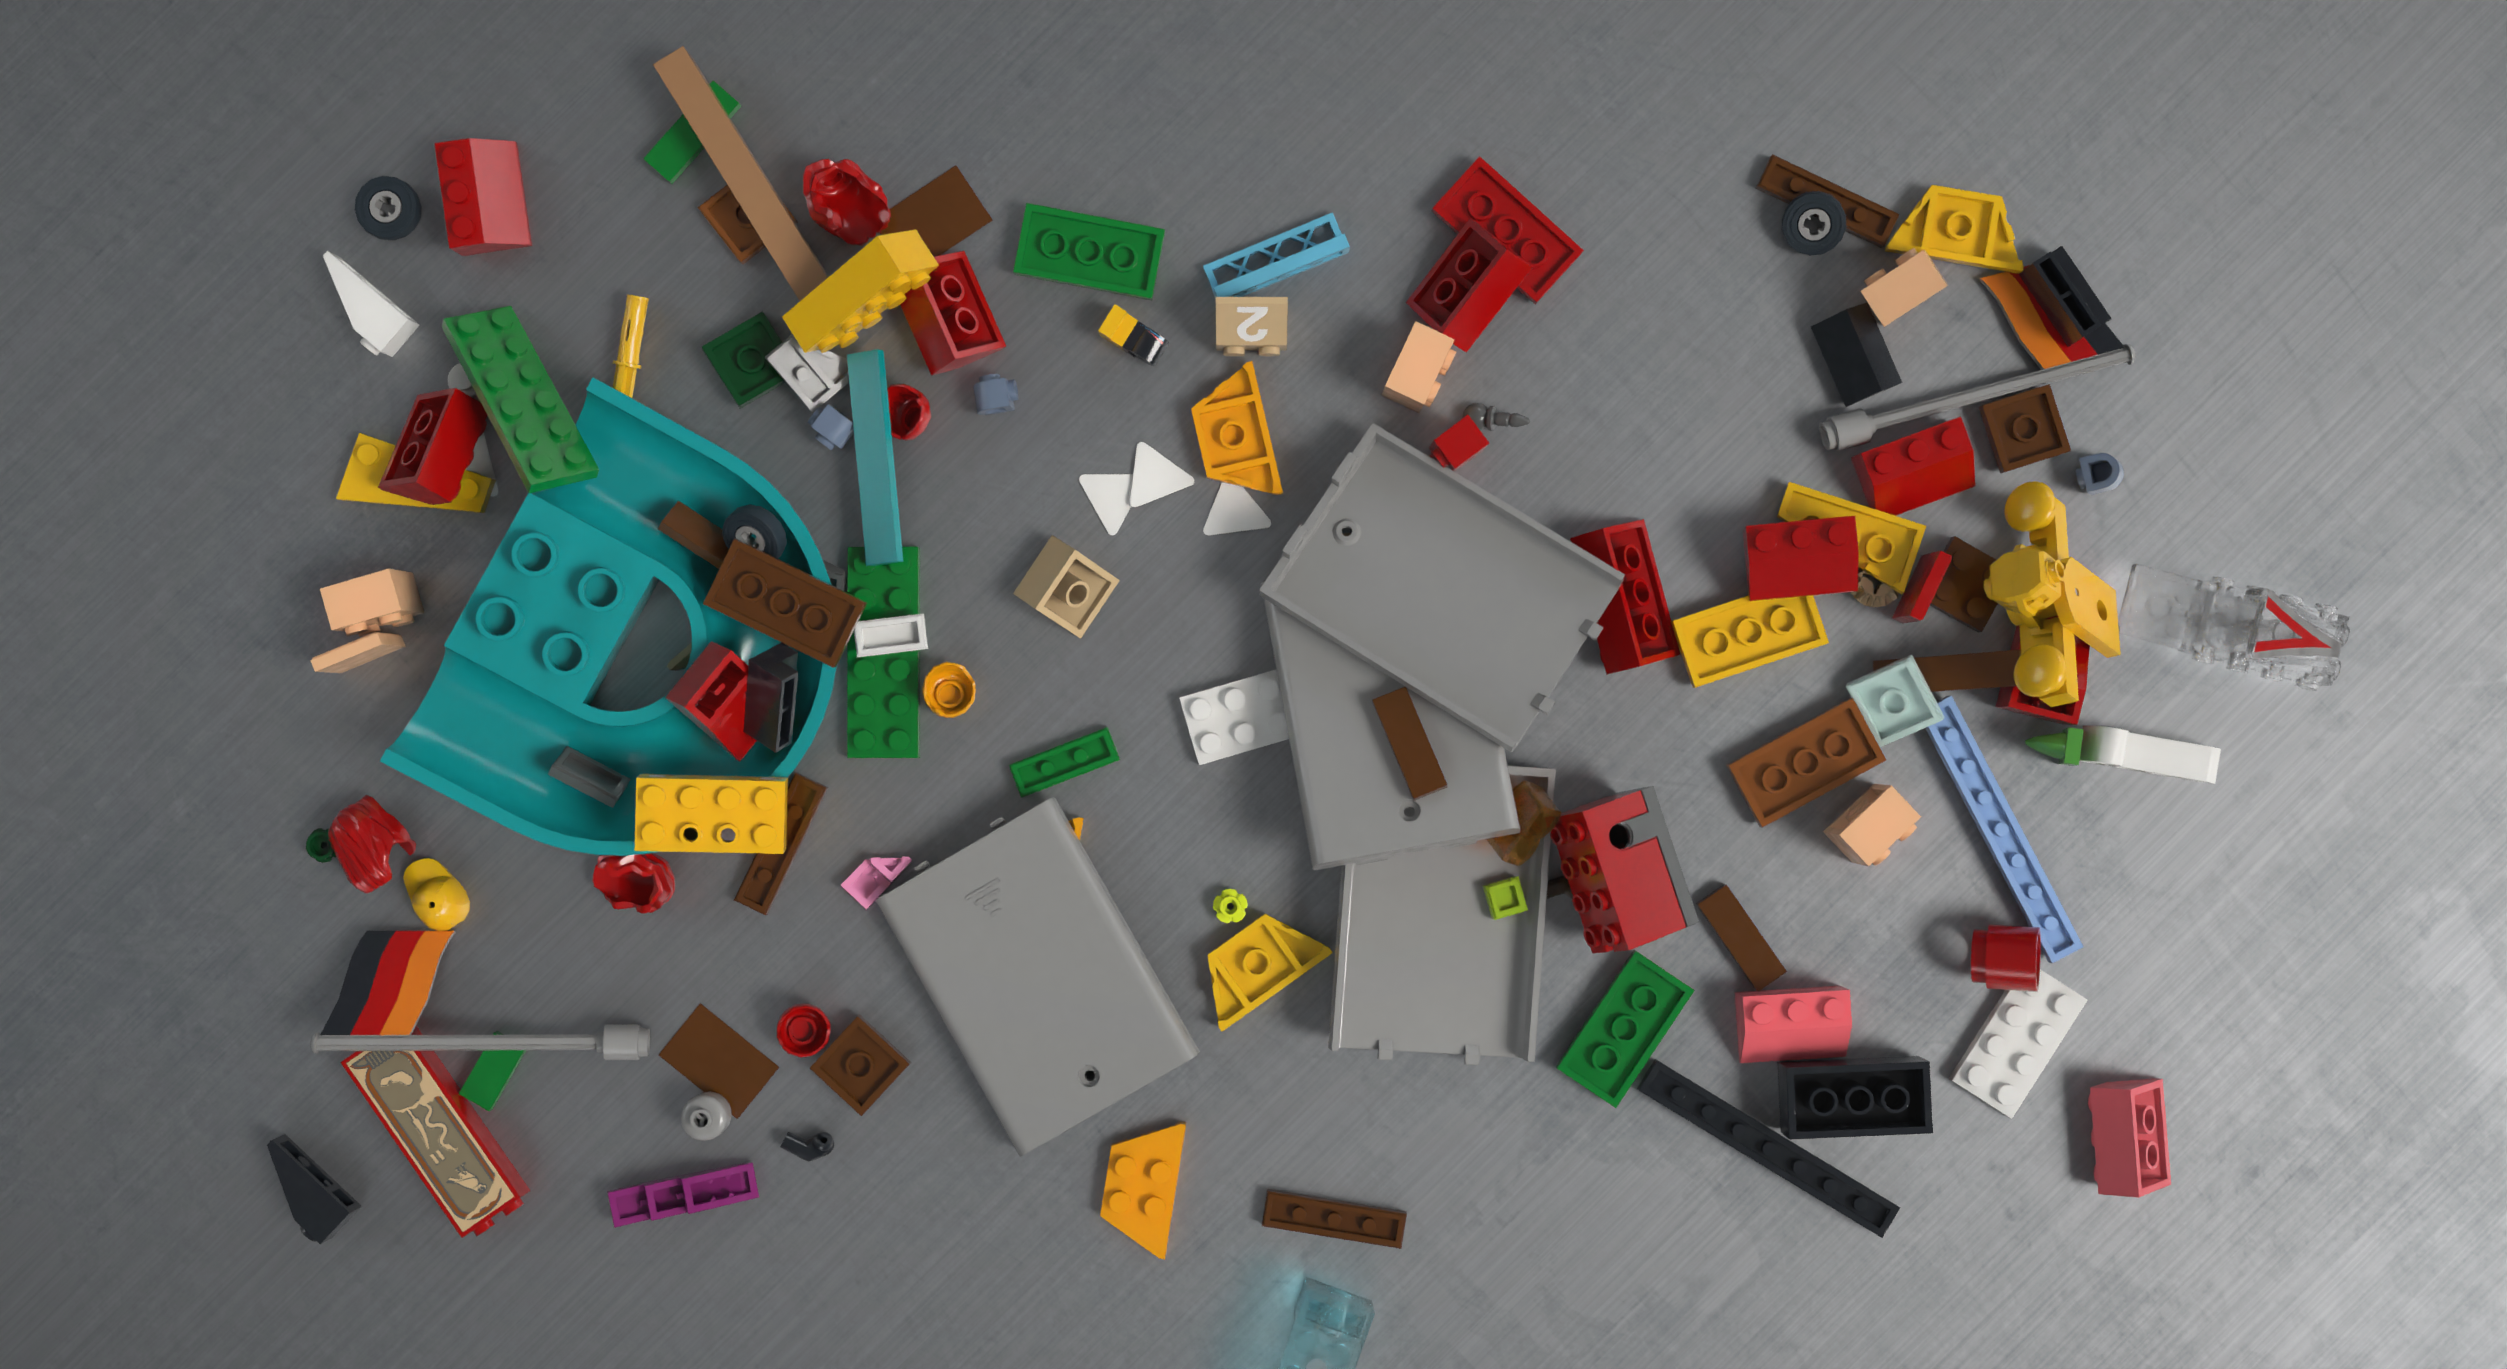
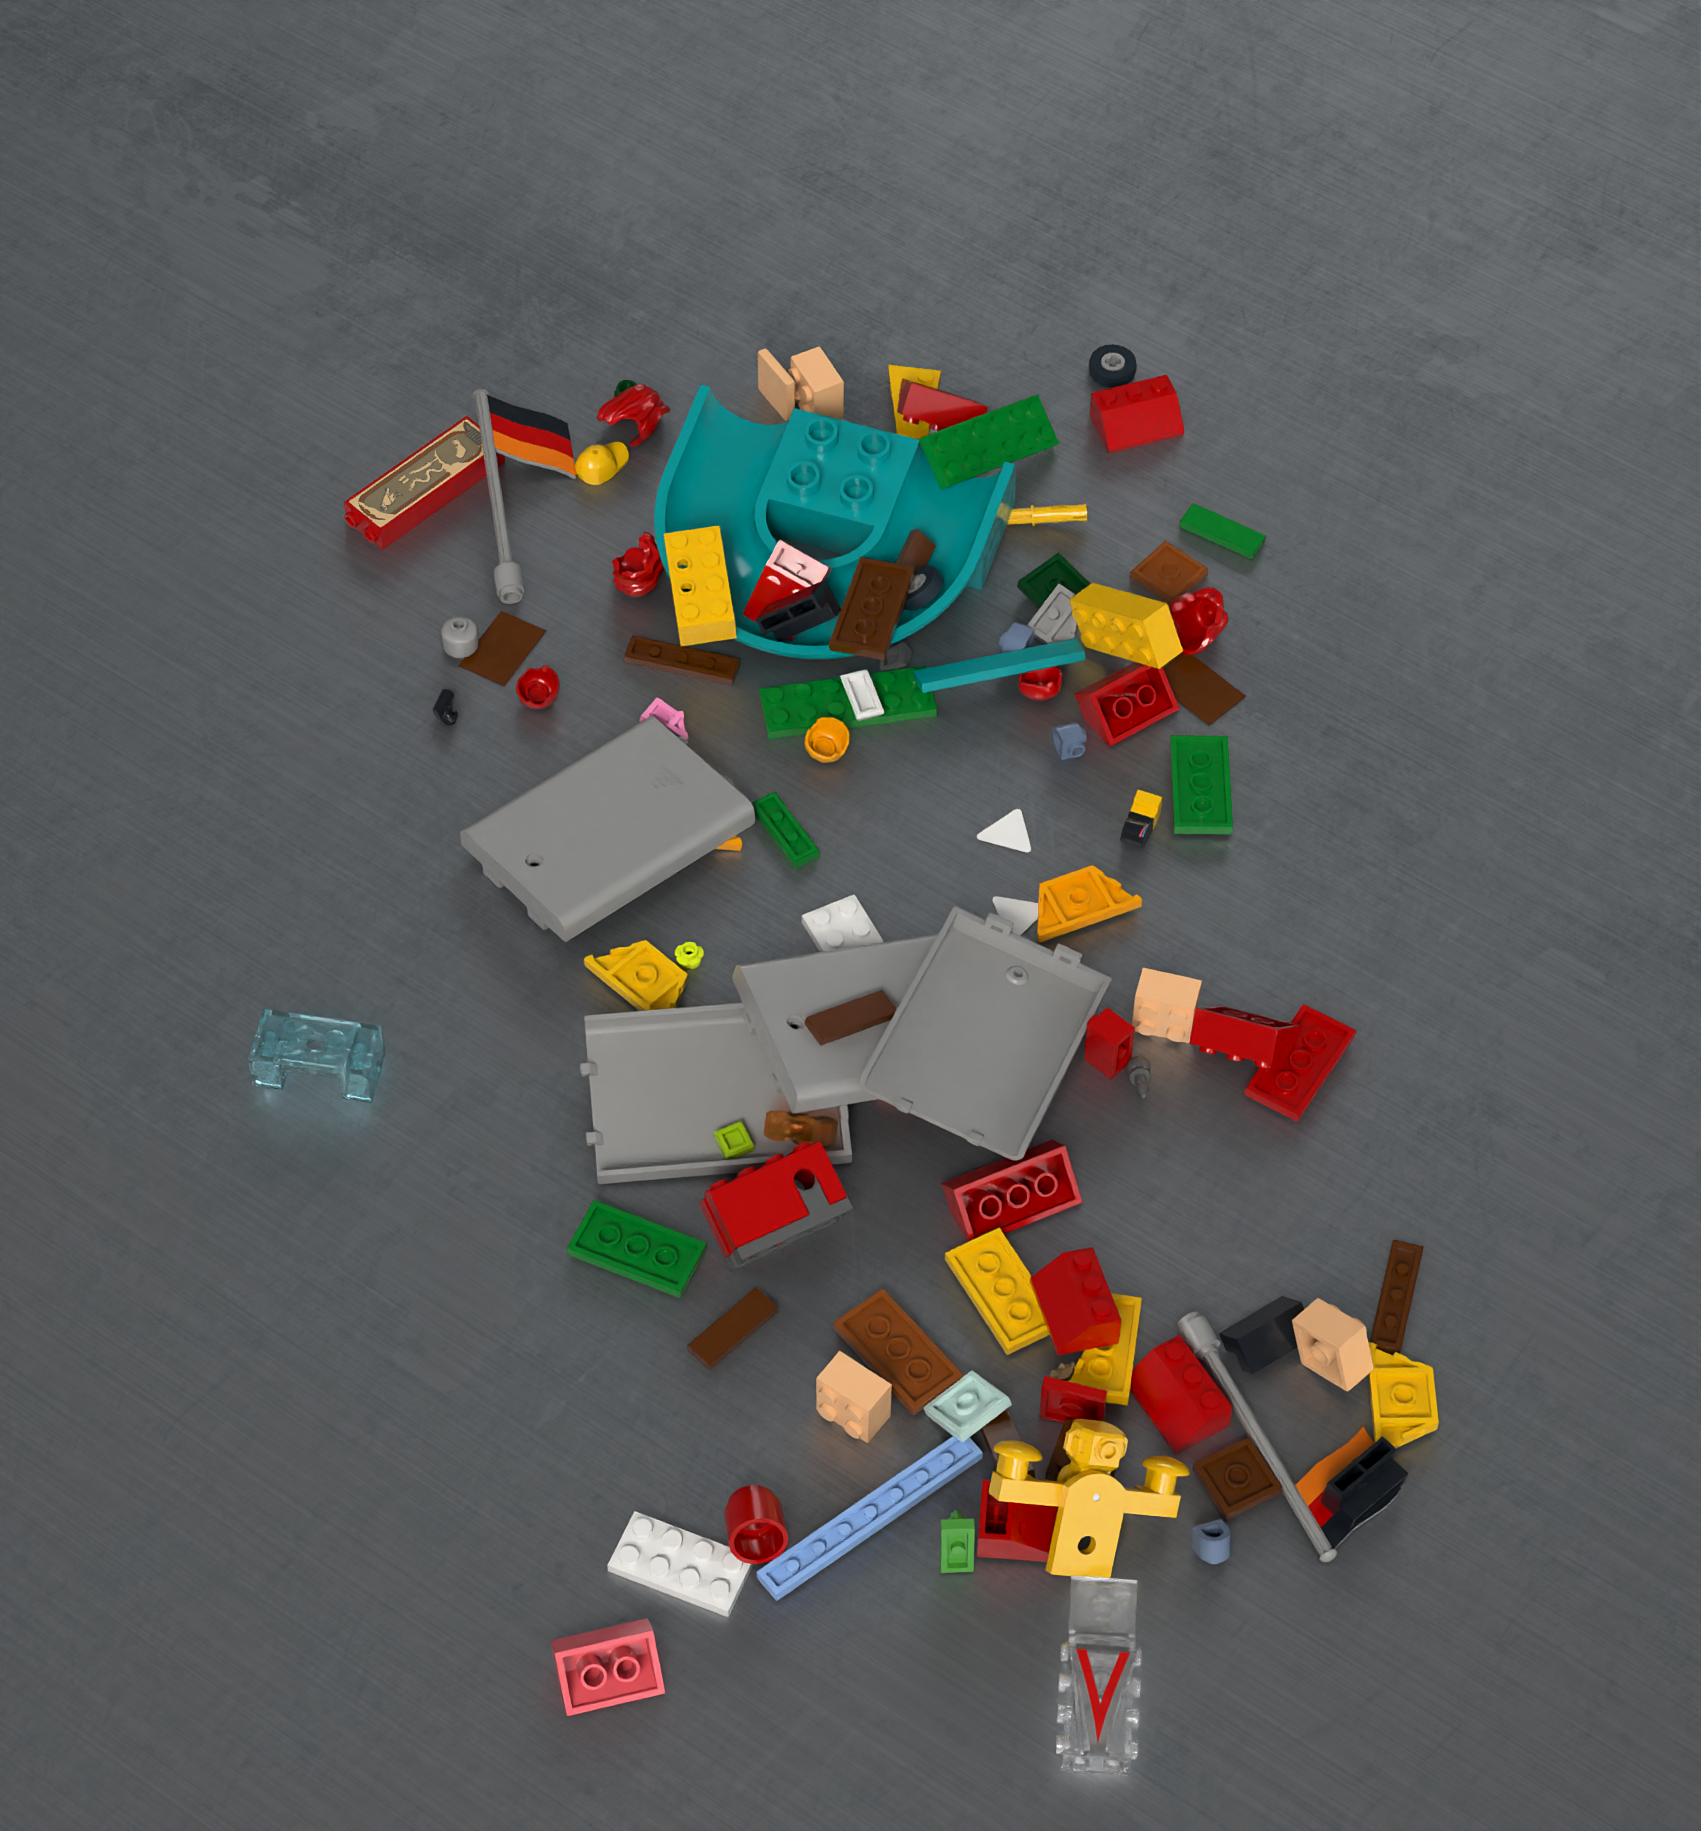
camera: 80 degrees right, 35 degrees down
black slope [267,1134,362,1244] -> none
white slope [323,251,420,357] -> none
green tile [459,1031,527,1111] -> none
dark grey tile [548,746,631,808] -> none
magenta slope [607,1162,759,1228] -> none
medium nougat tile [653,46,828,301] -> none
reddish brown plate [810,1015,911,1116] -> none
tan slope [1013,535,1120,639] -> none
light orange wing [1100,1122,1186,1260] -> none
white sticker [1130,442,1194,507] -> none
medium azure fence [1203,212,1350,298] -> none
tan slope [1216,297,1288,357] -> none
reddish brown tile [1262,1189,1407,1249] -> none
black plate [1637,1059,1900,1238] -> none
coral slope [1735,985,1852,1063] -> none
black brick [1777,1056,1933,1140] -> none
black bush [1782,191,1846,256] -> none
white beam [2080,725,2221,784] -> none

